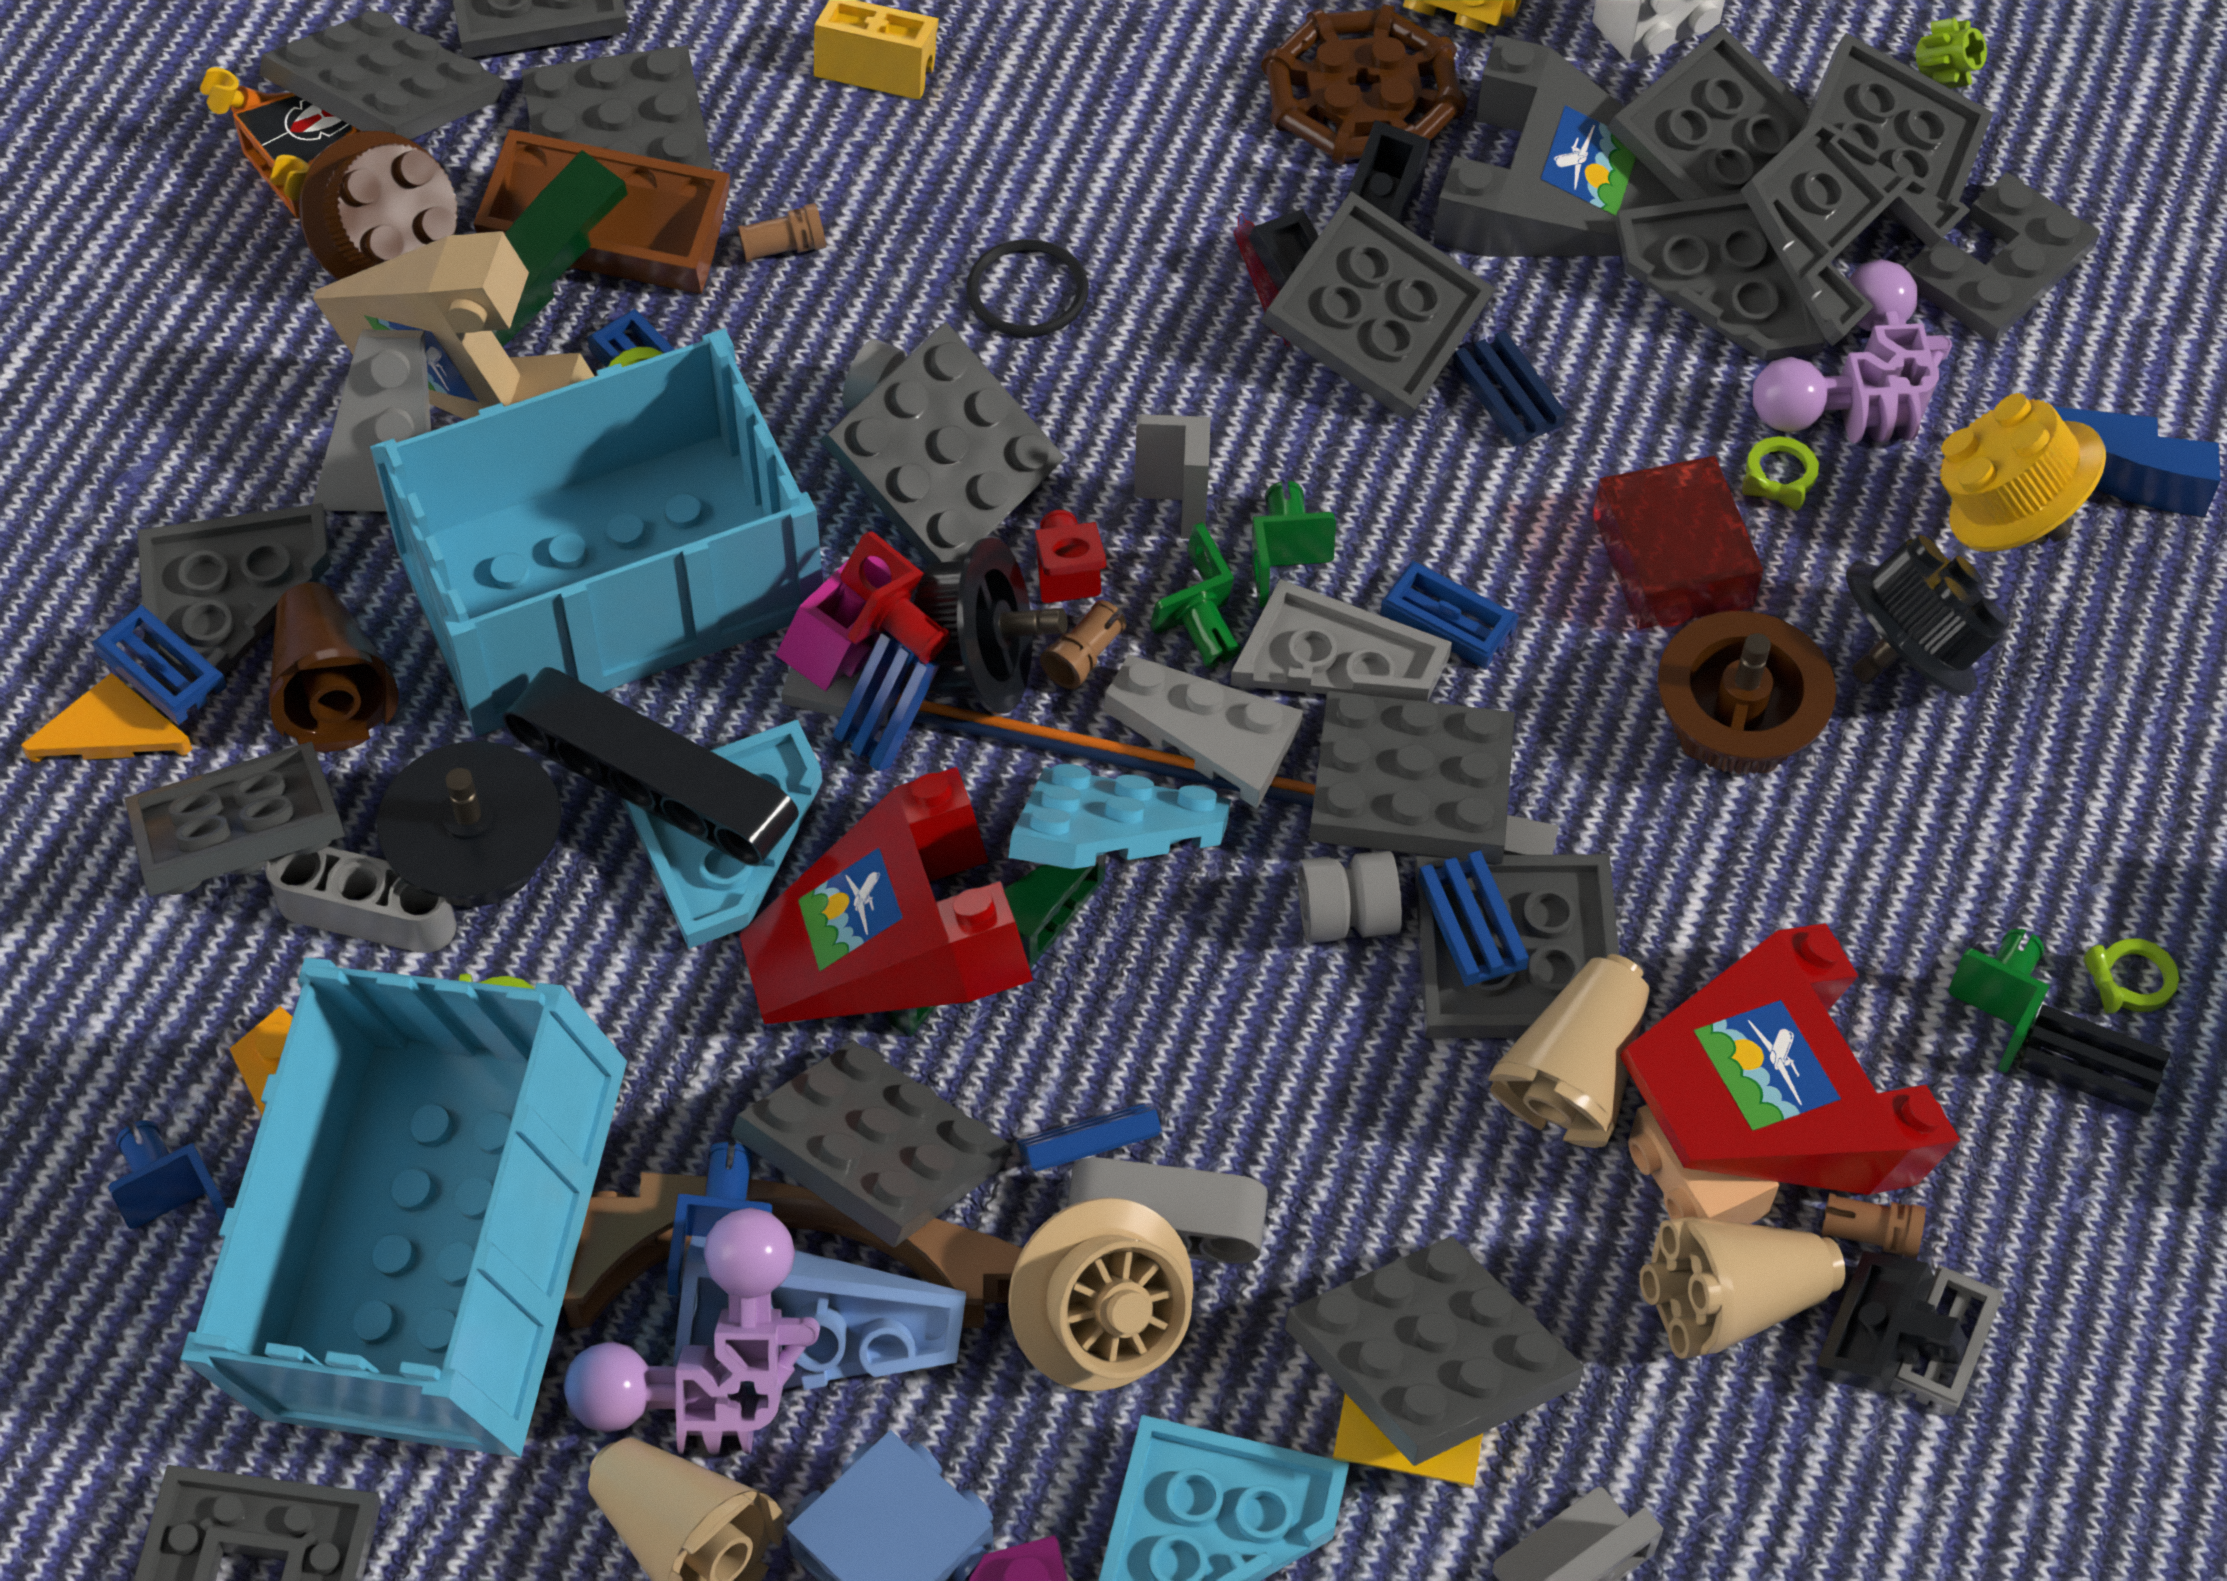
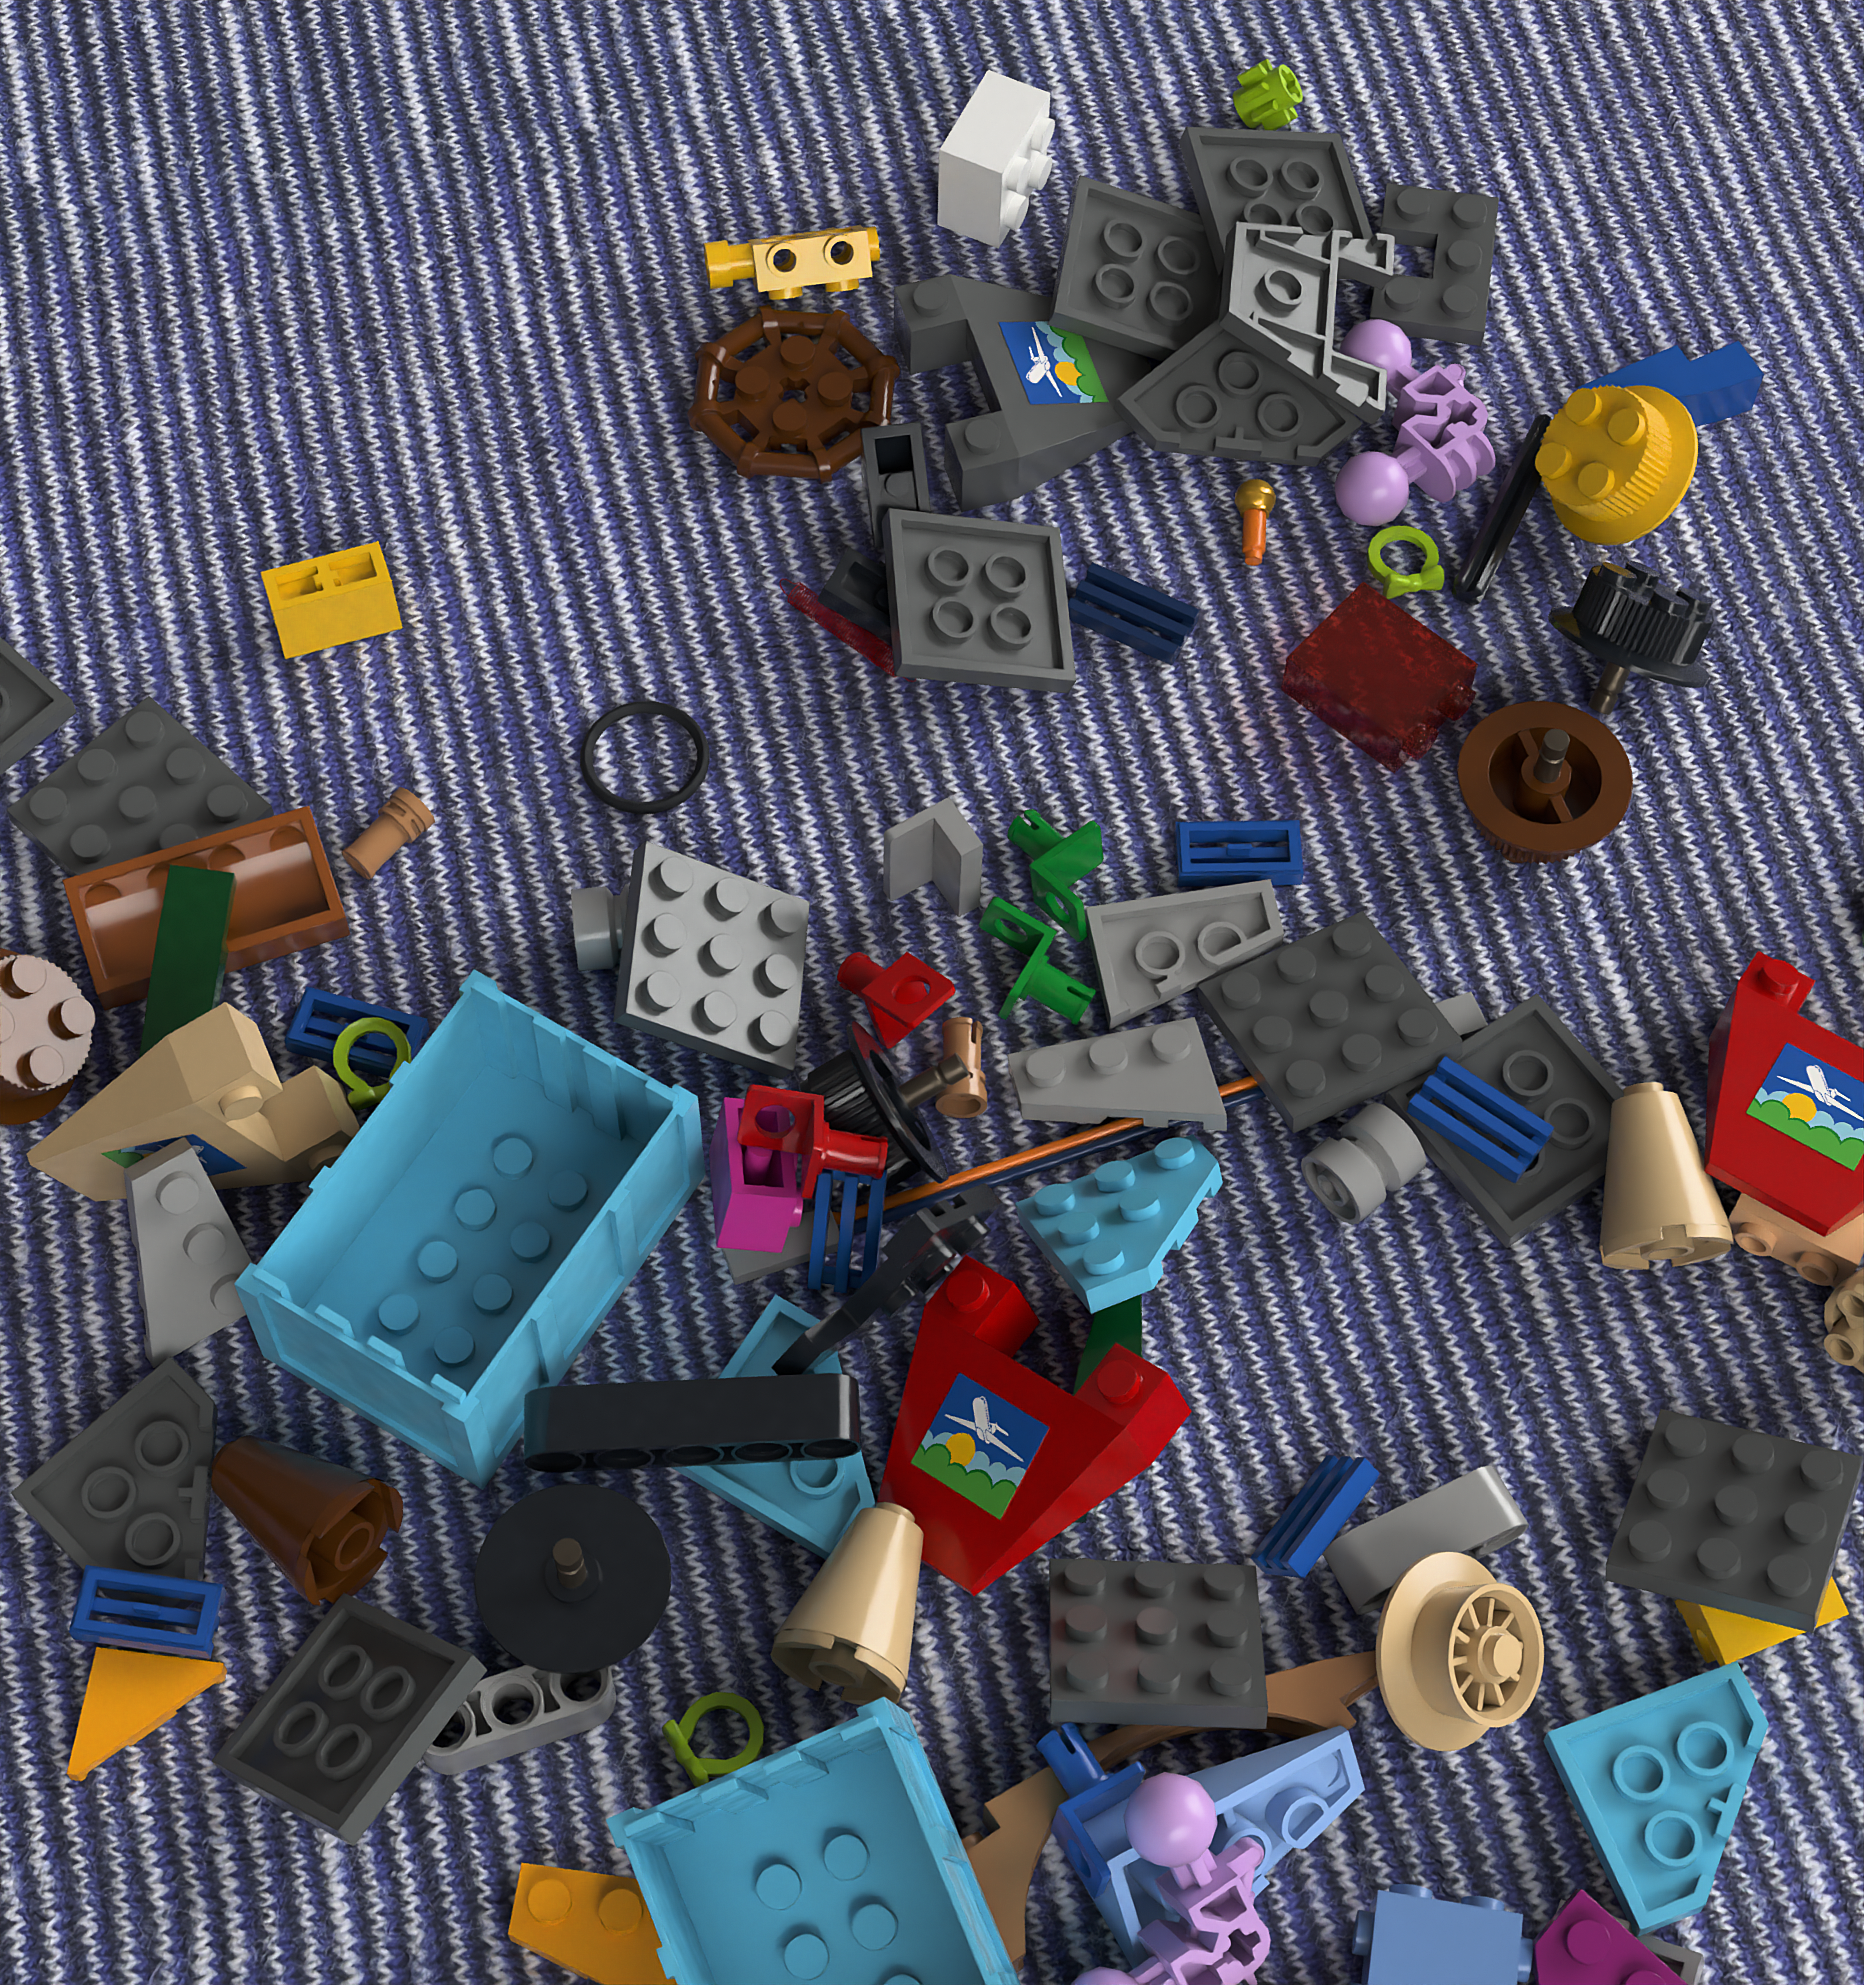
camera: 35 degrees left, 5 degrees up
none -> tan cone [770,1502,924,1705]
none -> black wing [771,1183,1003,1376]
none -> piece [1235,479,1276,566]
none -> black axle [1451,414,1553,605]

